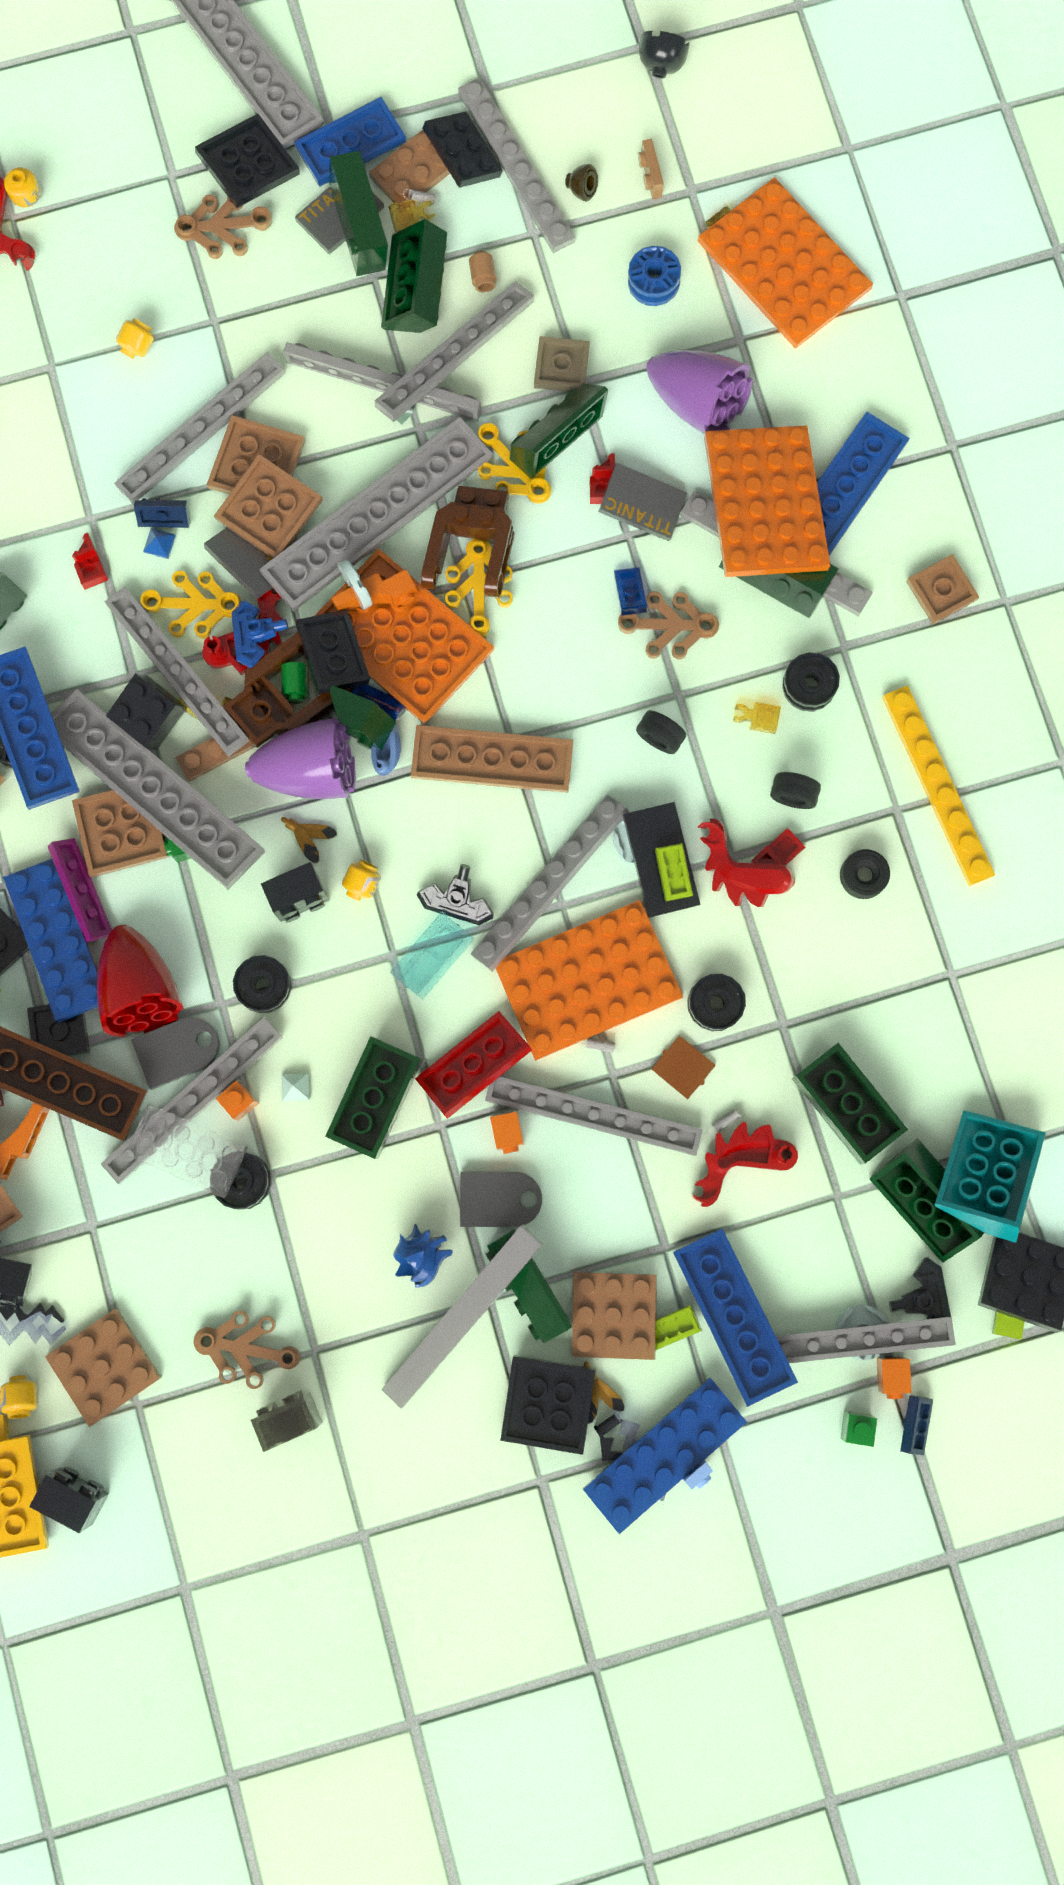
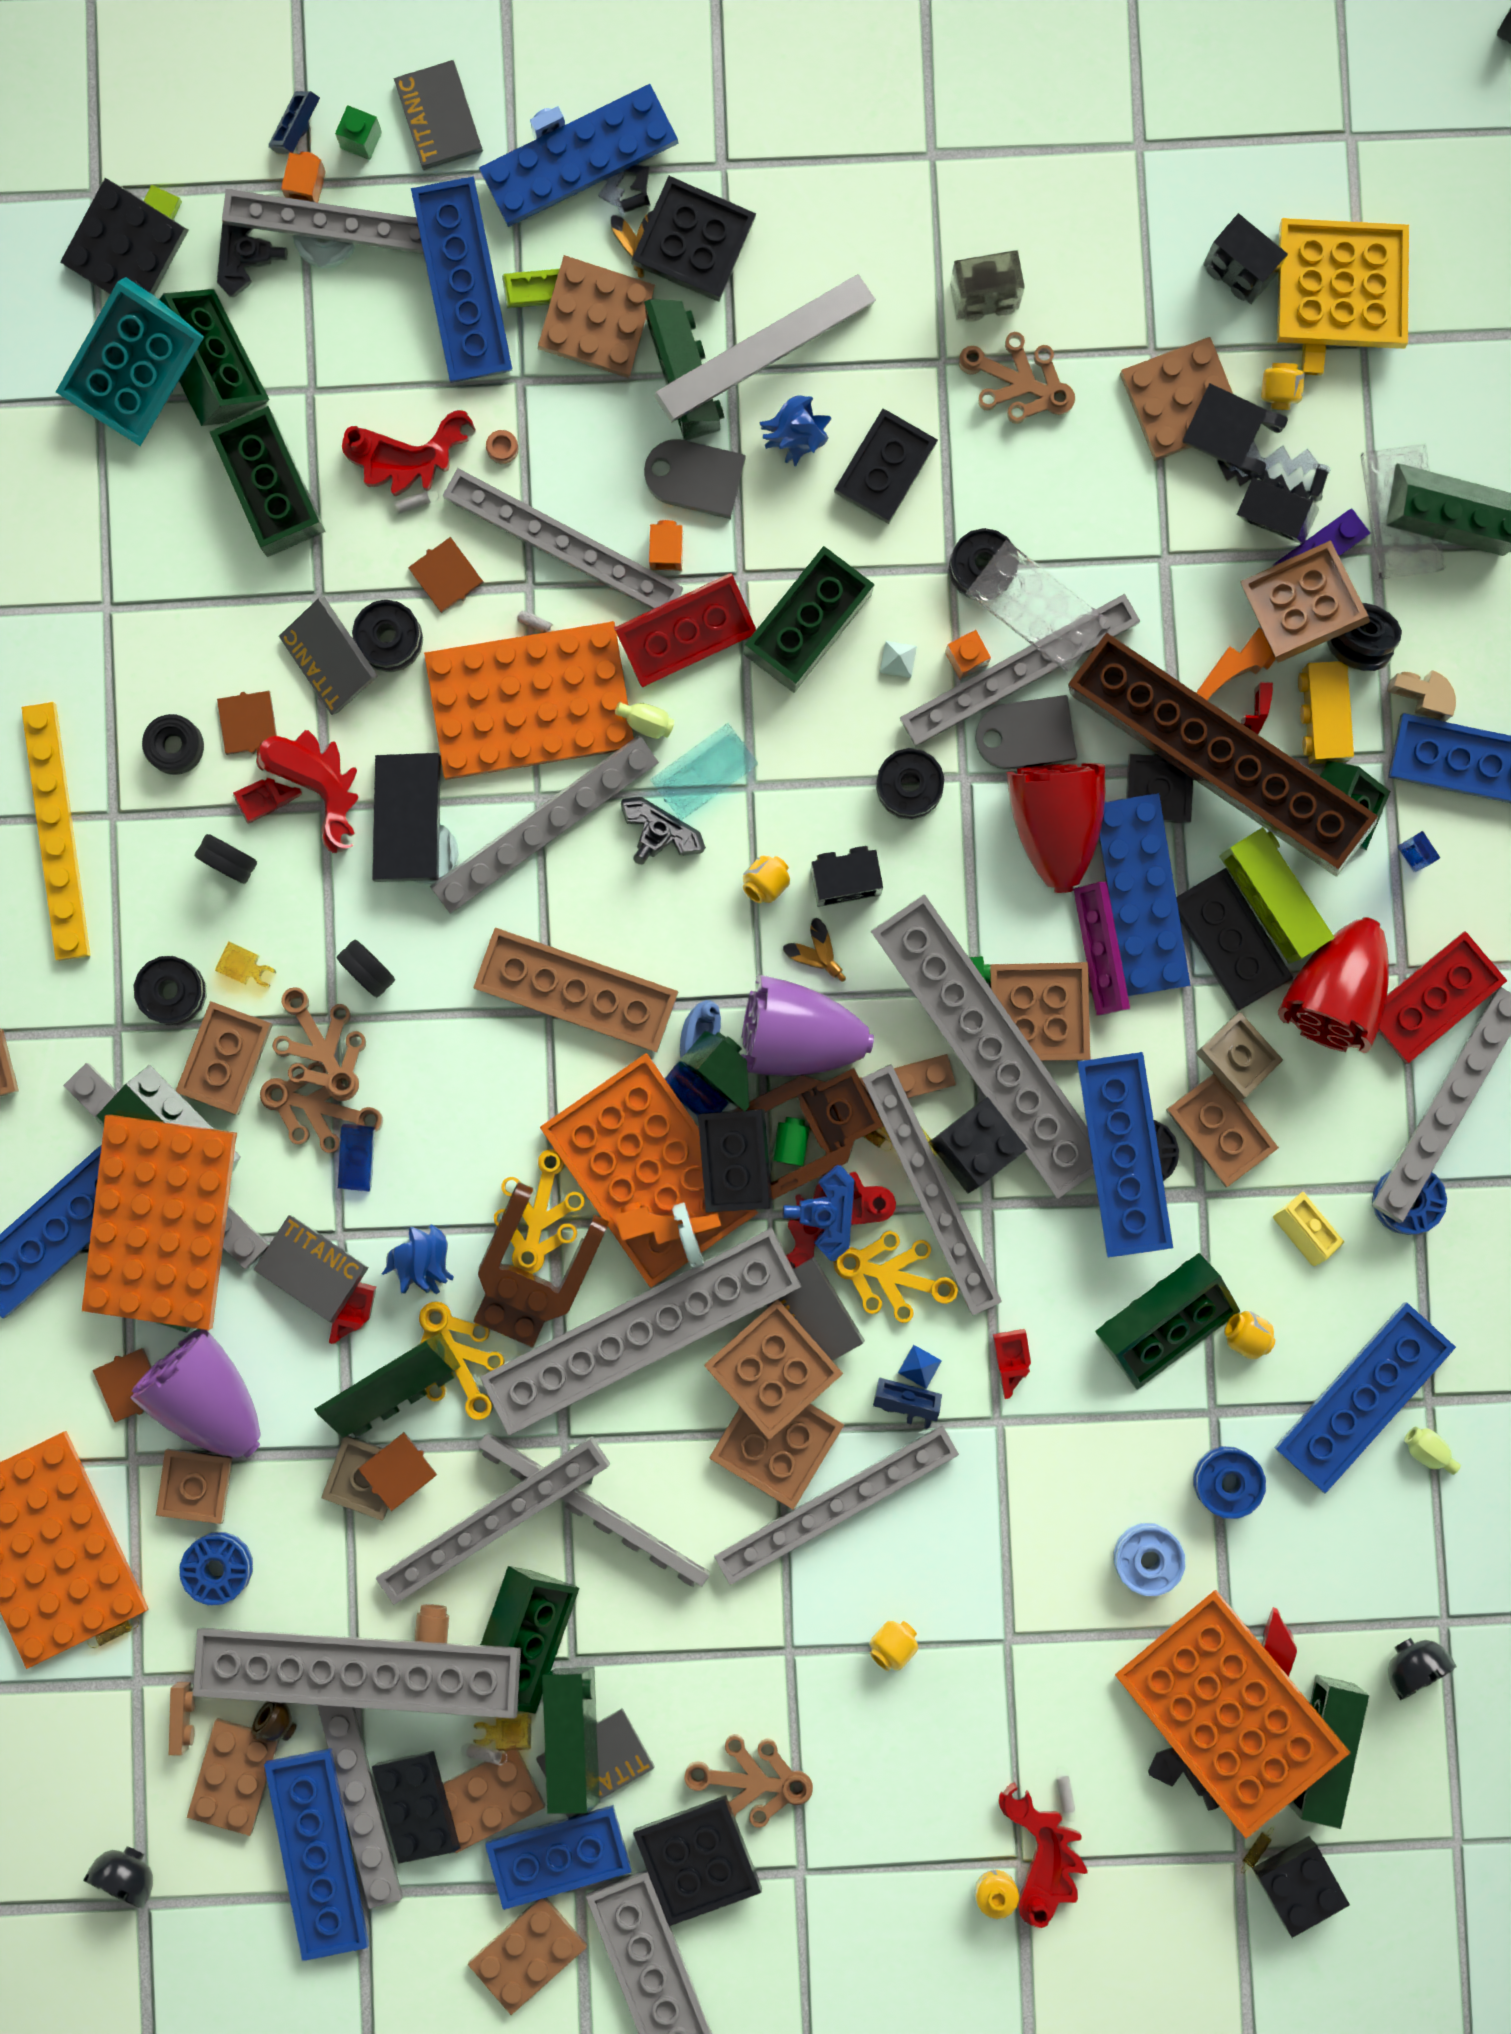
camera: 165 degrees left, 5 degrees up
lime plate [655,843,693,901] -> none
none -> dark orange piece [92,1348,151,1422]
none -> medium nougat plate [156,1449,233,1524]
none -> medium nougat plate [176,1001,273,1115]
none -> medium nougat plate [186,1718,280,1836]
none -> light grey plate [193,1627,521,1718]
none -> dark orange piece [217,691,277,755]
none -> blue plate [264,1748,369,1961]
none -> medium nougat plant [272,987,366,1101]
none -> dark grey tile [279,597,378,715]
none -> dark orange piece [358,1432,438,1512]
none -> blue hair [382,1224,454,1295]
none -> dark grey tile [394,59,483,170]
none -> medium nougat plate [467,1897,587,2015]
none -> nougat tile [486,430,519,464]
none -> yellowish green plant [615,702,674,739]
none -> black plate [834,408,938,524]
none -> black flag [1182,383,1288,479]

